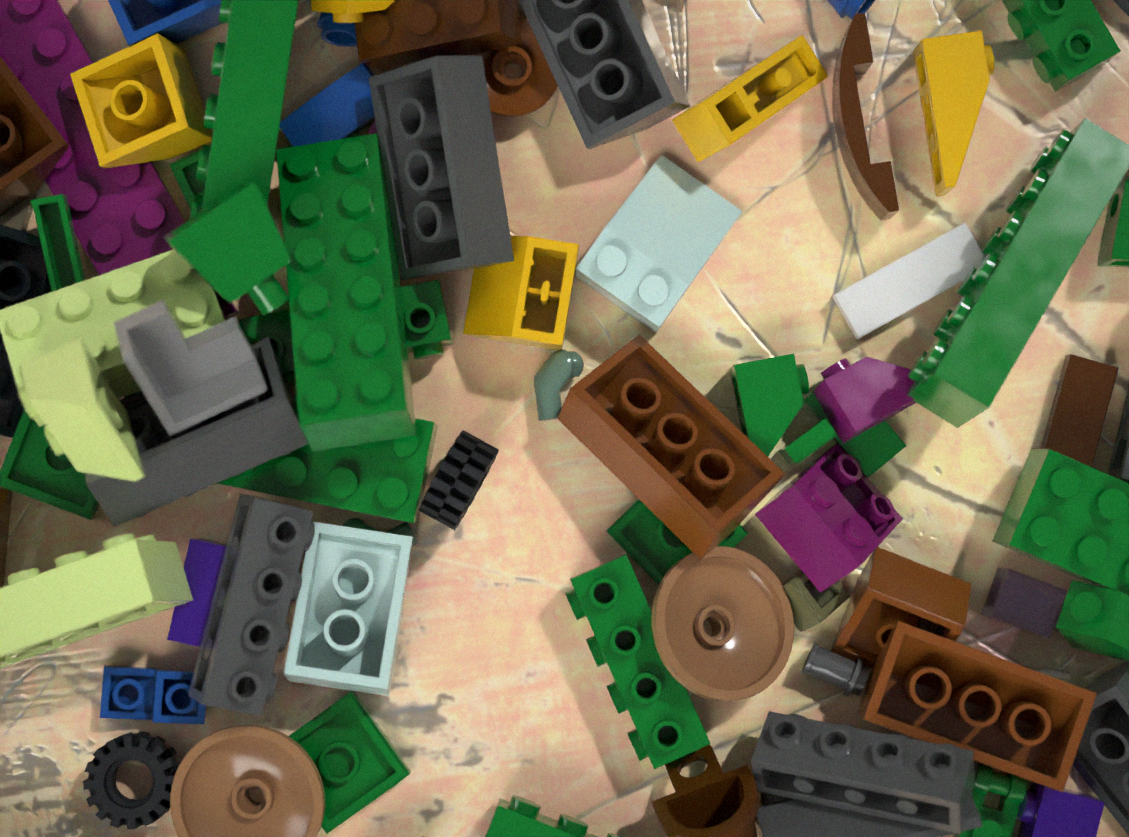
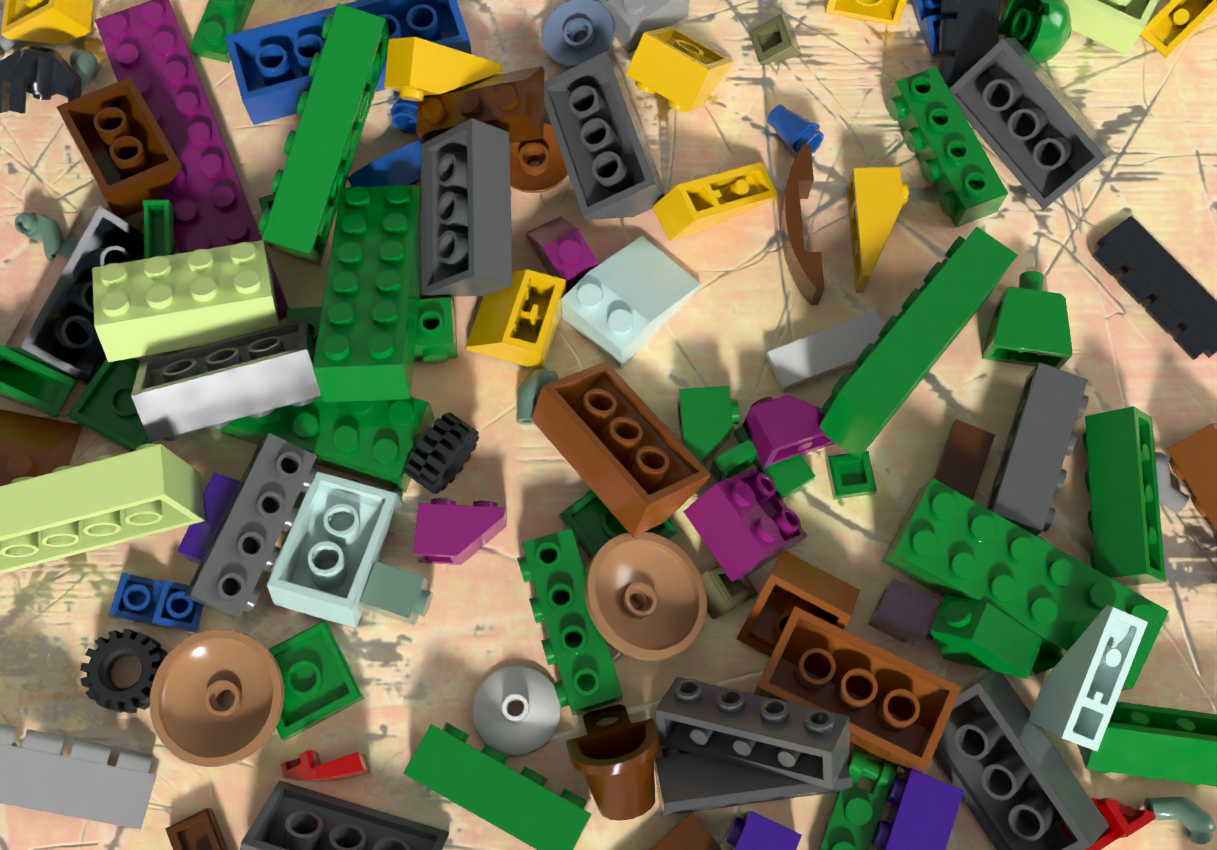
camera: 10 degrees right, 15 degrees down
yellowish green slope [19,337,145,482] -> none
yellow slope [70,33,213,168] -> none
light grey panel [114,300,267,436] -> none
green torso [163,180,291,315] -> none
dark grey pin [802,643,871,696] -> none
none -> sand green brick [360,561,433,626]
none -> magenta slope [413,498,507,565]
none -> white dish [473,666,561,755]
none -> magenta slope [526,216,598,294]
none -> green tile [825,451,877,500]

